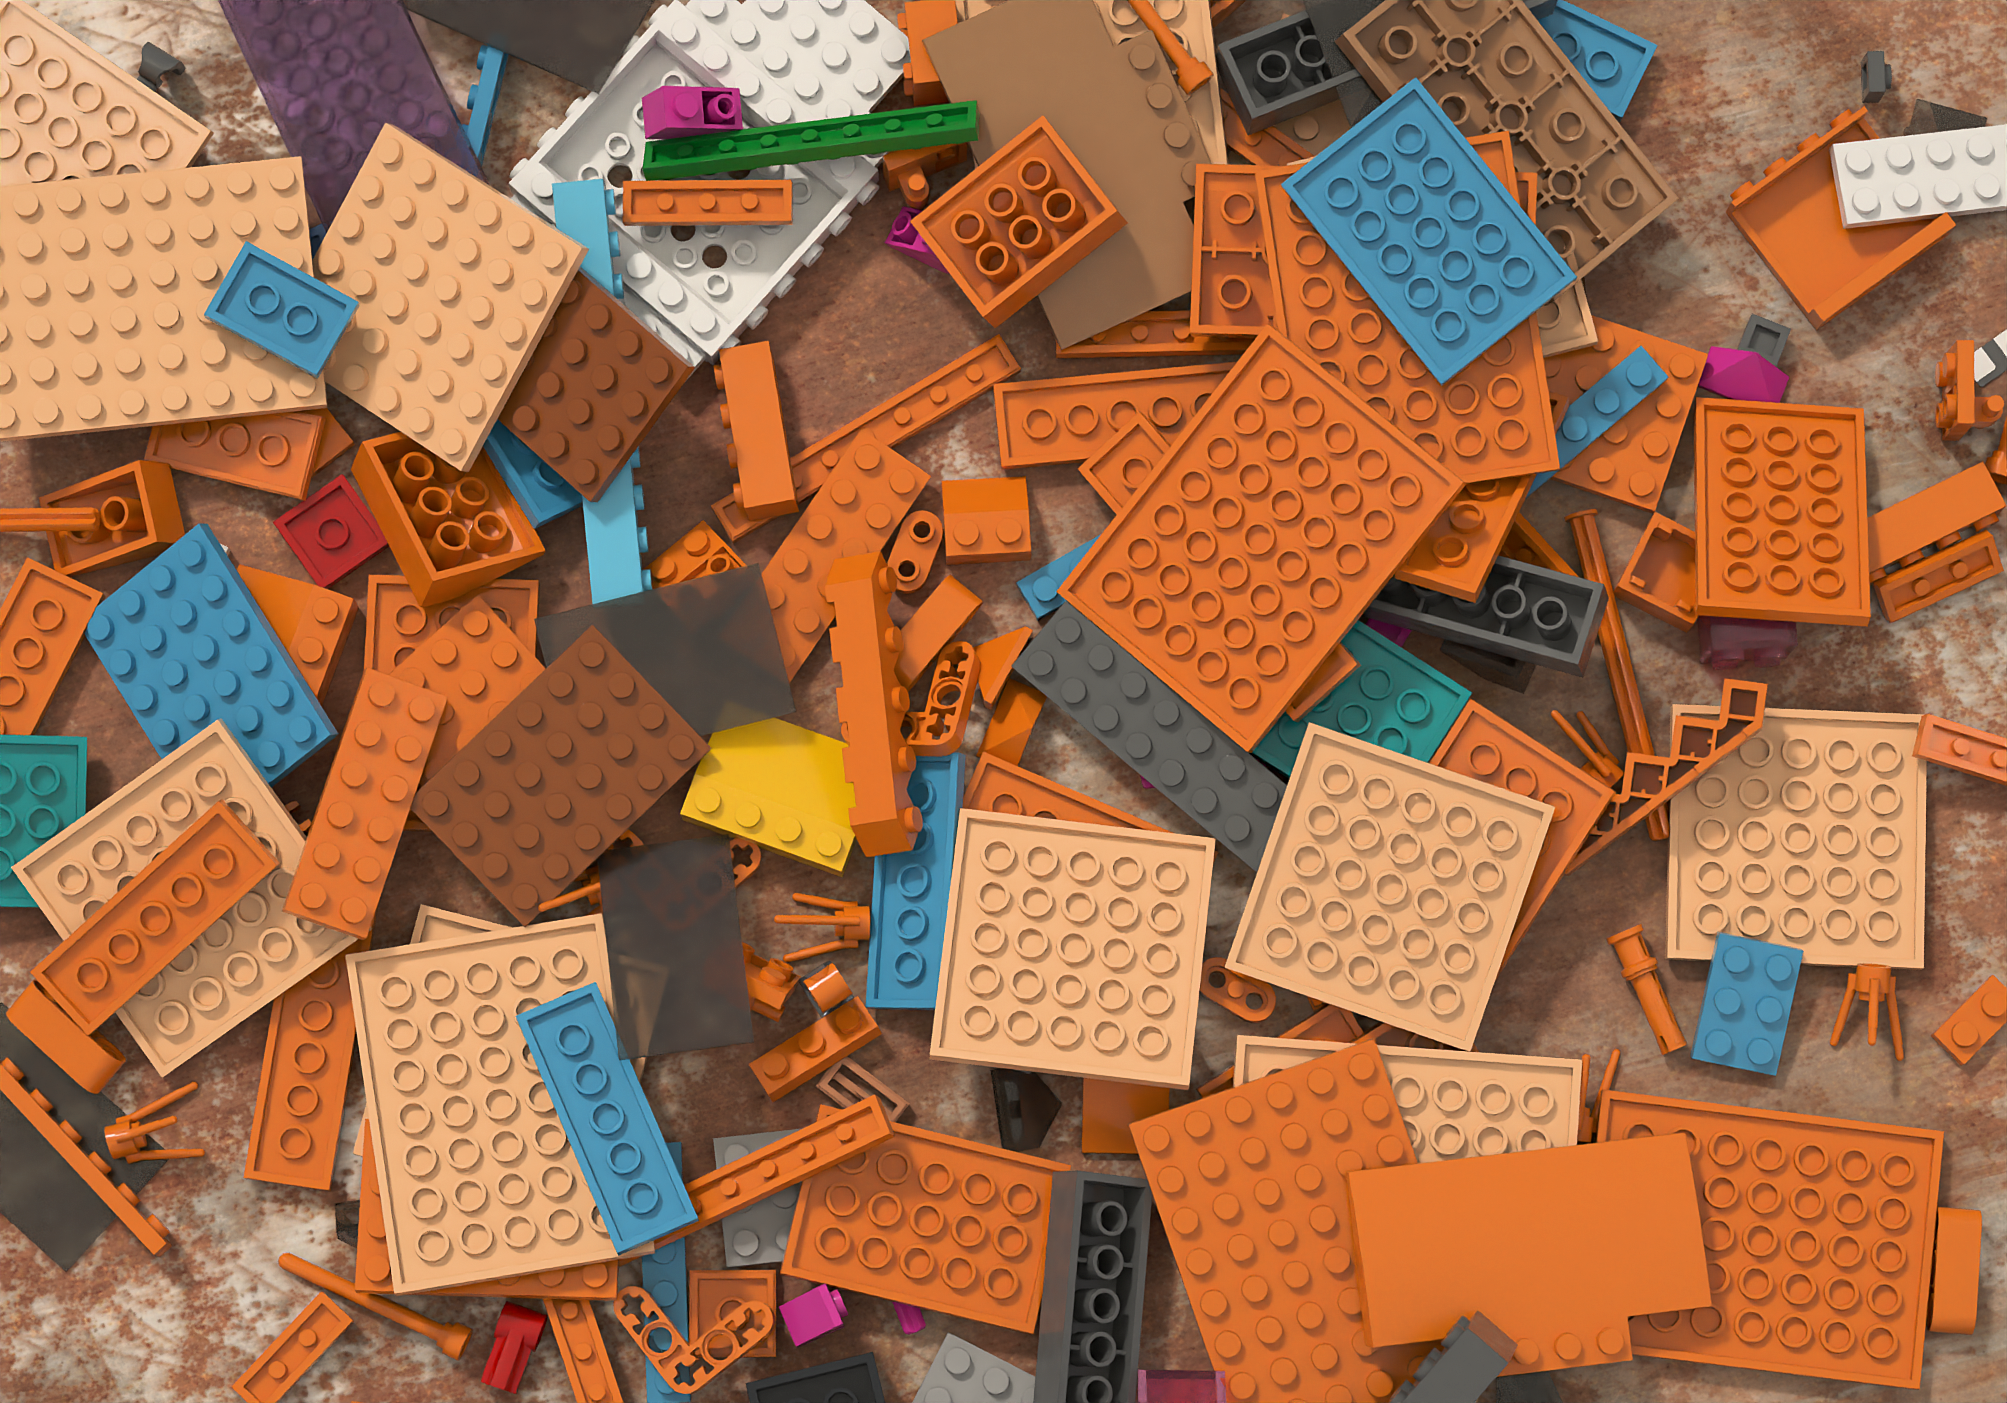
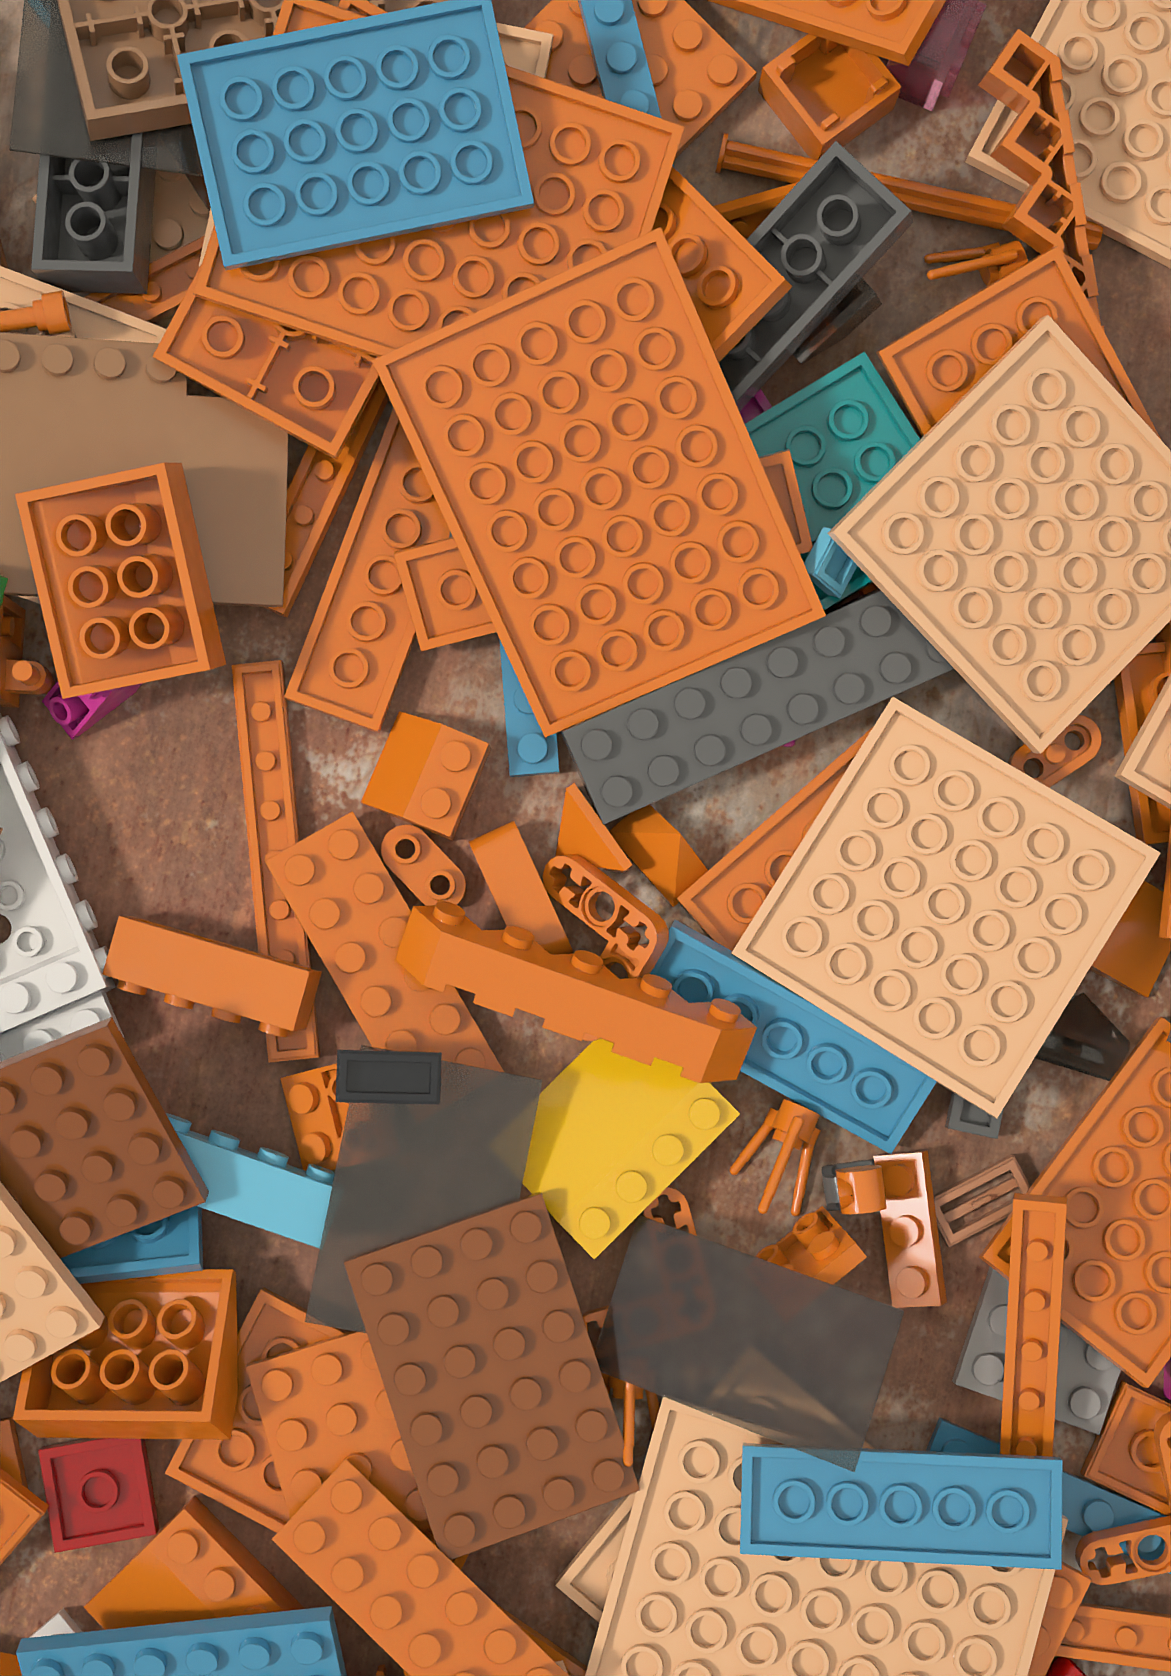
camera: 65 degrees left, 5 degrees up
none -> black tile [335,1049,442,1105]
none -> medium azure tile [804,527,857,598]
none -> dark grey plate [945,1092,1004,1139]

